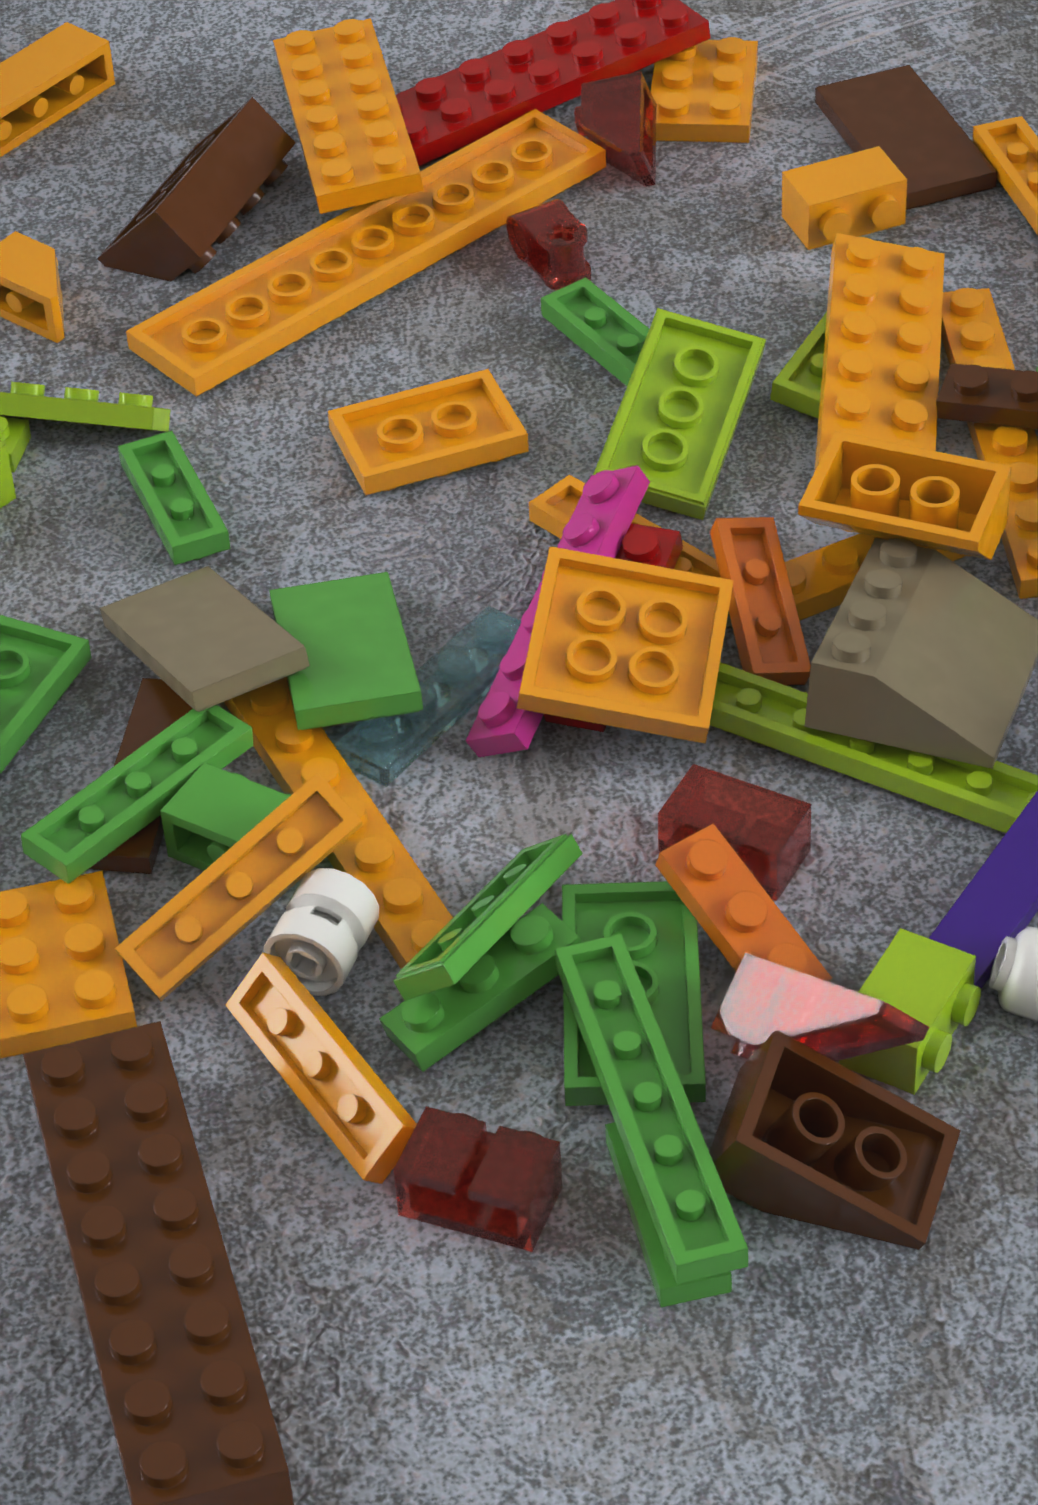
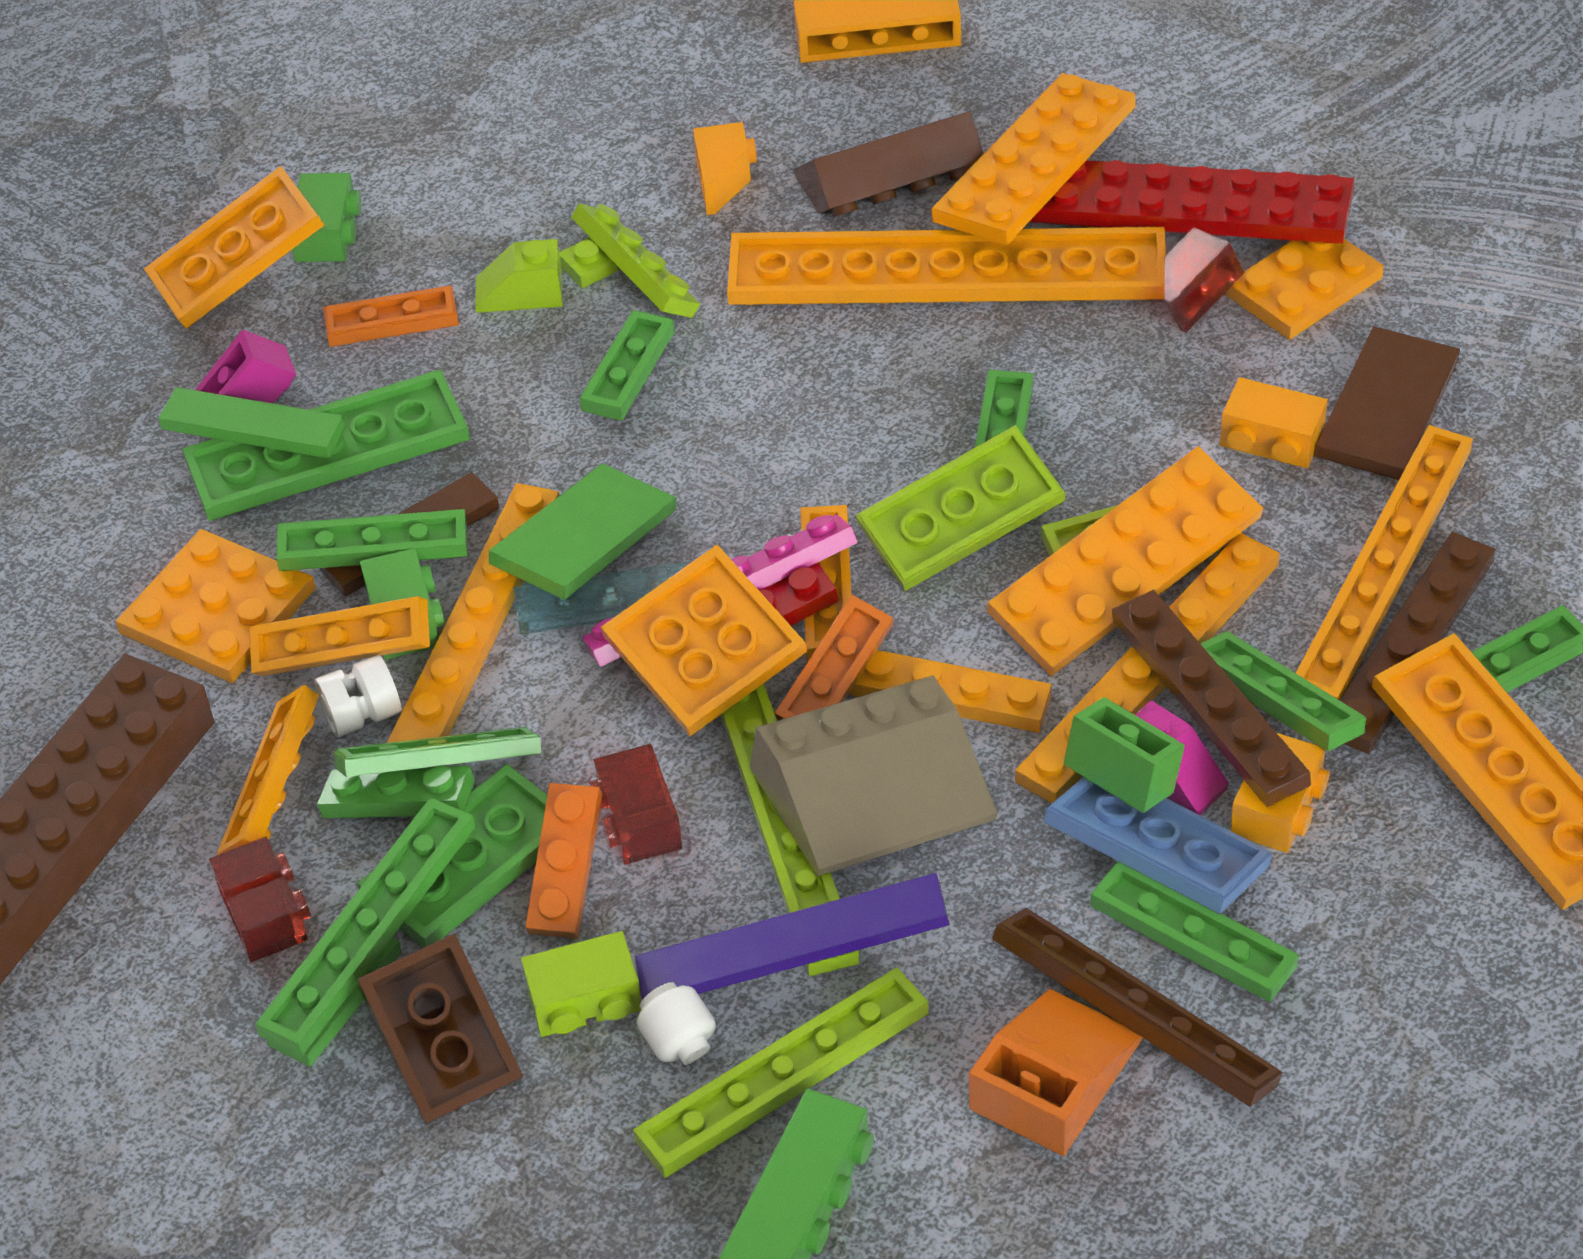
camera: 45 degrees right, 5 degrees up
dark tan tile [100,566,310,712] -> none
light orange plate [328,369,529,496] -> none
clear red piece [506,198,592,291] -> none
clear red slope [710,953,929,1061] -> none
light orange slope [798,431,1011,560] -> none

